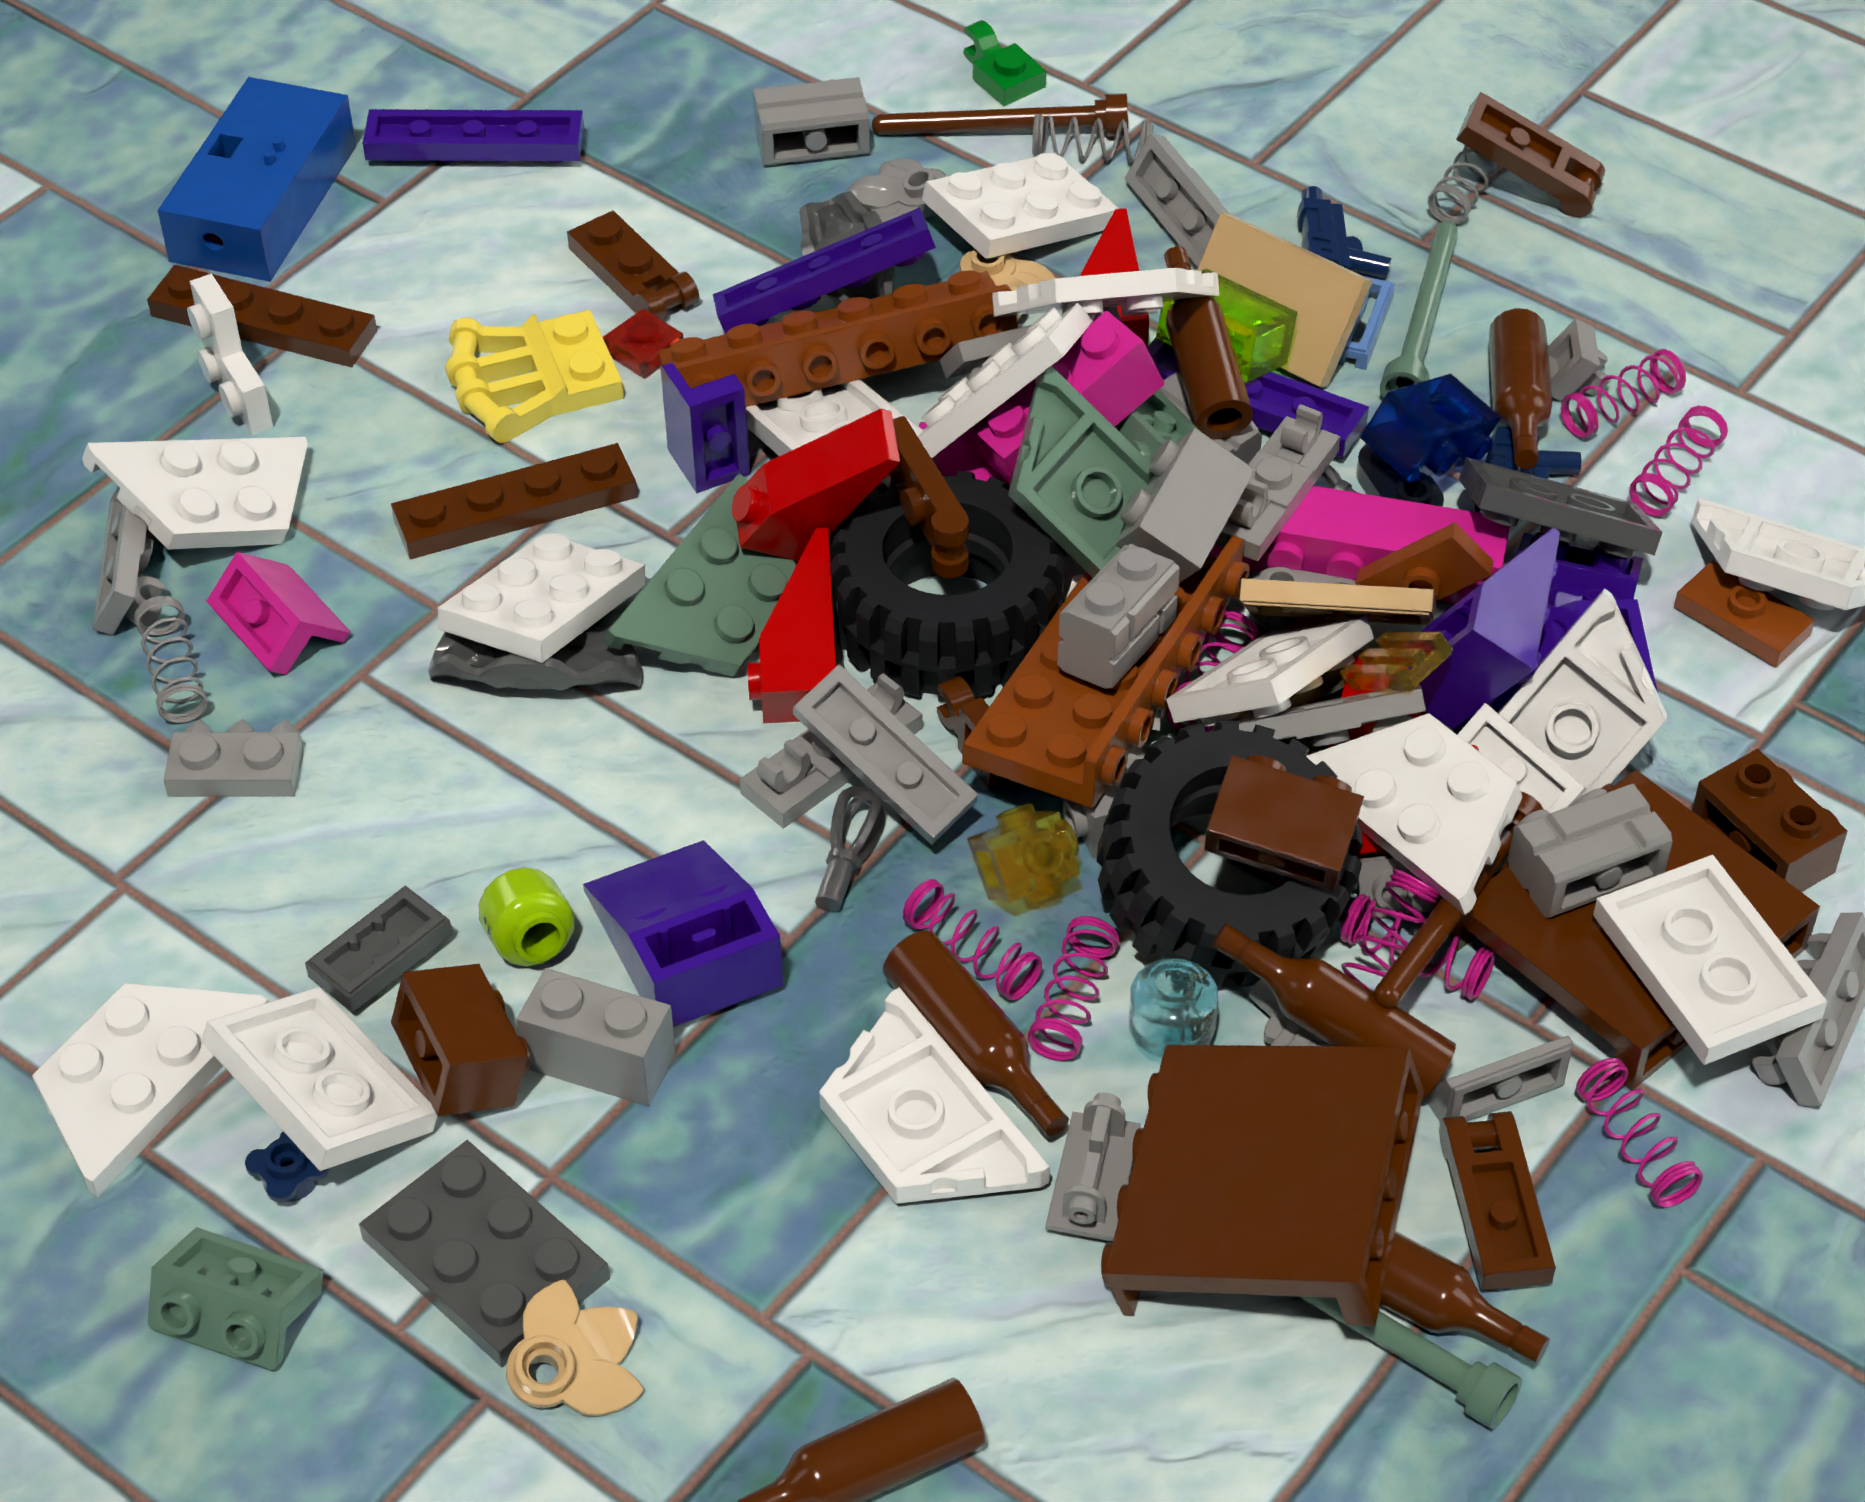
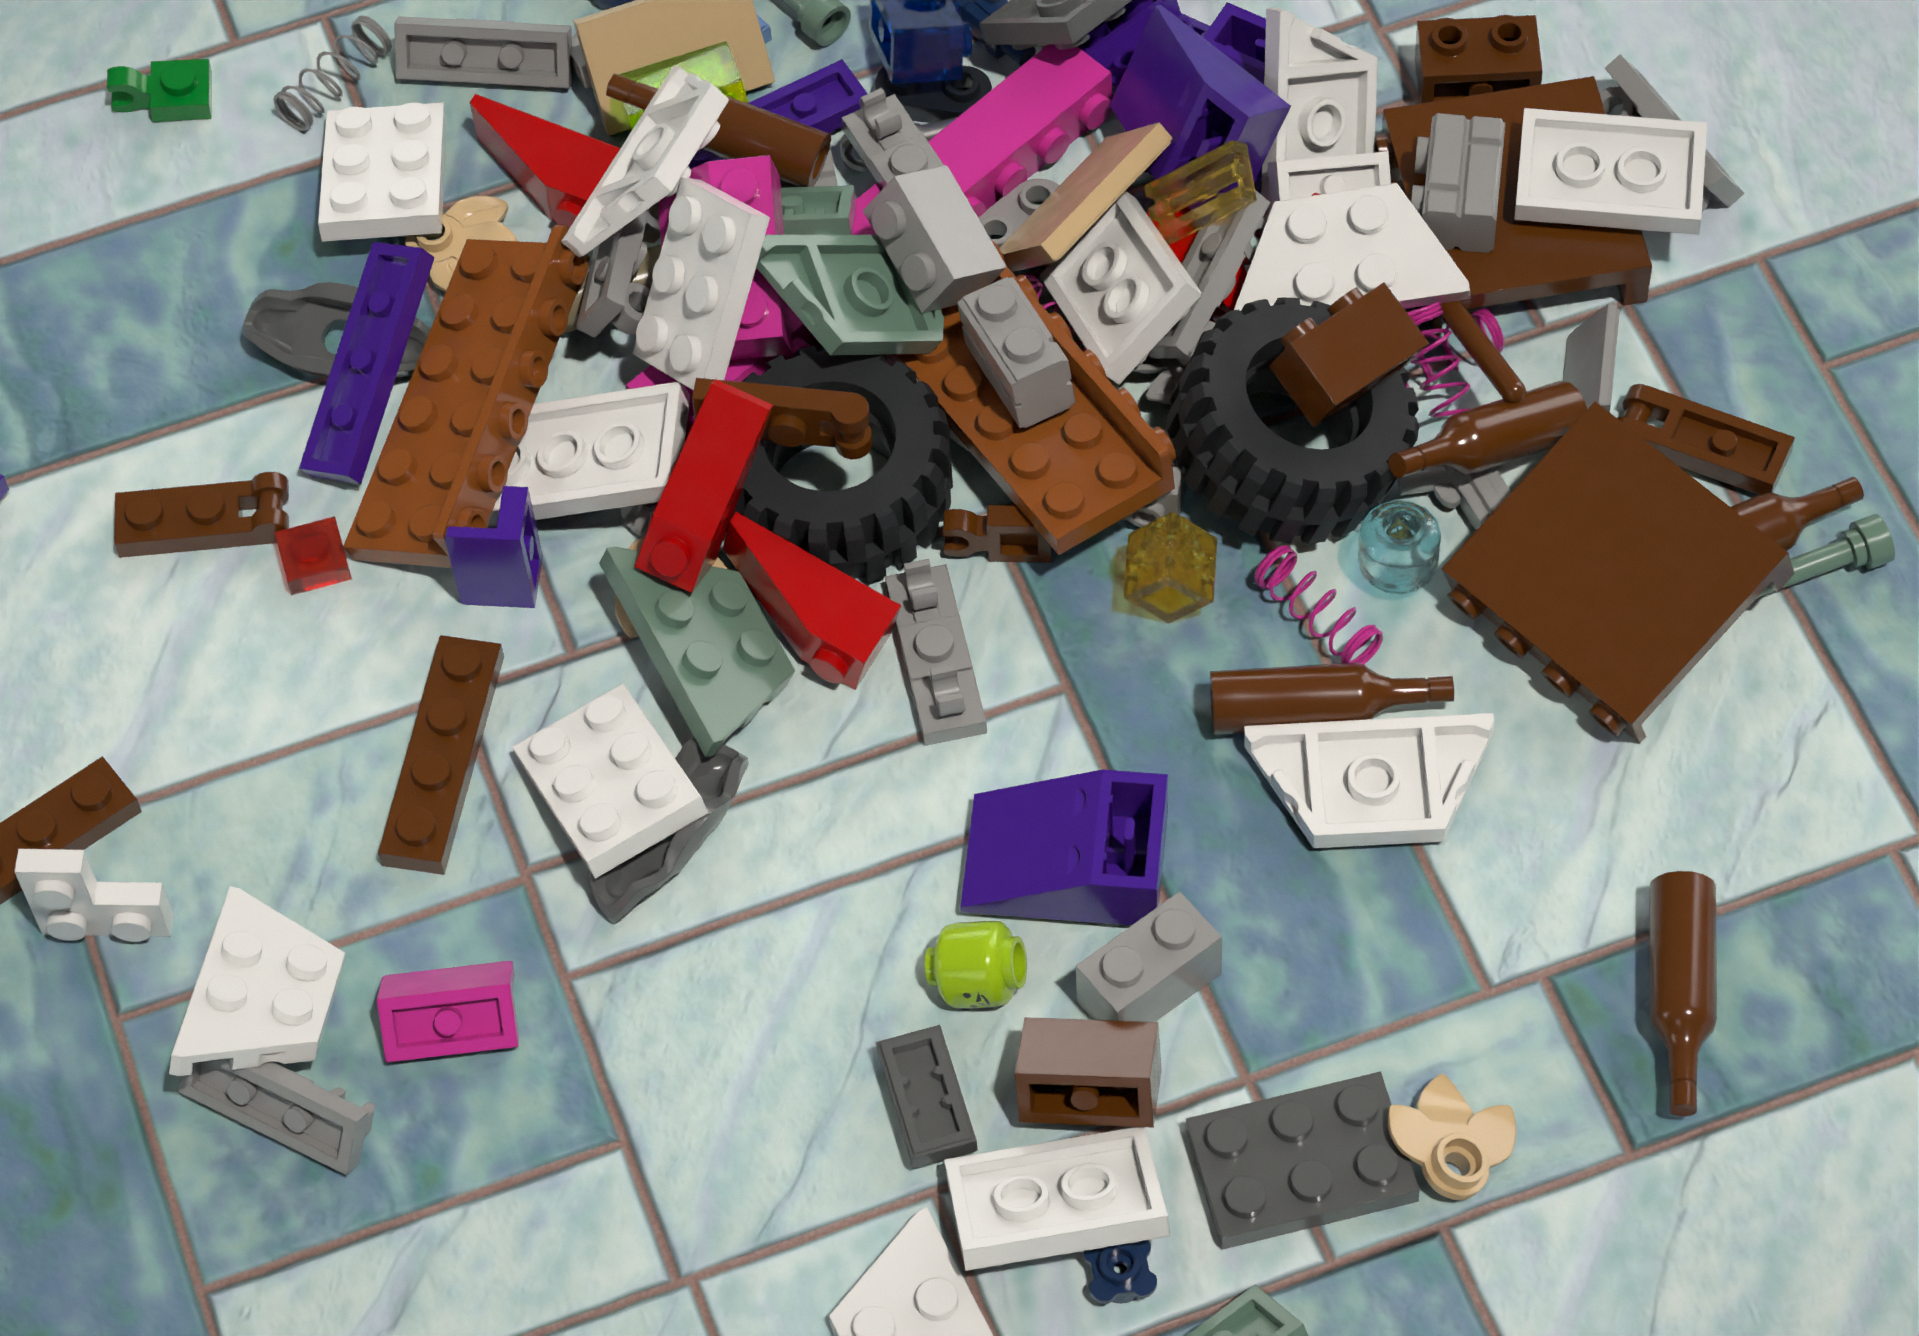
camera: 55 degrees left, 10 degrees up
light grey piece [134,596,208,723] -> none
light grey plate [163,719,303,797] -> none
light yellow plate [445,310,624,443] -> none
light grey brick [753,77,870,167] -> none
light grey plate [793,665,979,845] -> none
flat silver piece [815,786,885,912] -> none
light grey plate [846,158,947,222] -> none
reddish brown piece [871,93,1128,137] -> none
dark pink piece [903,879,1042,1000] -> none
light grey hinge [1045,1093,1141,1241] -> none
dark orange plate [1355,522,1493,601] -> none
dark pink piece [1576,1058,1703,1207] -> none

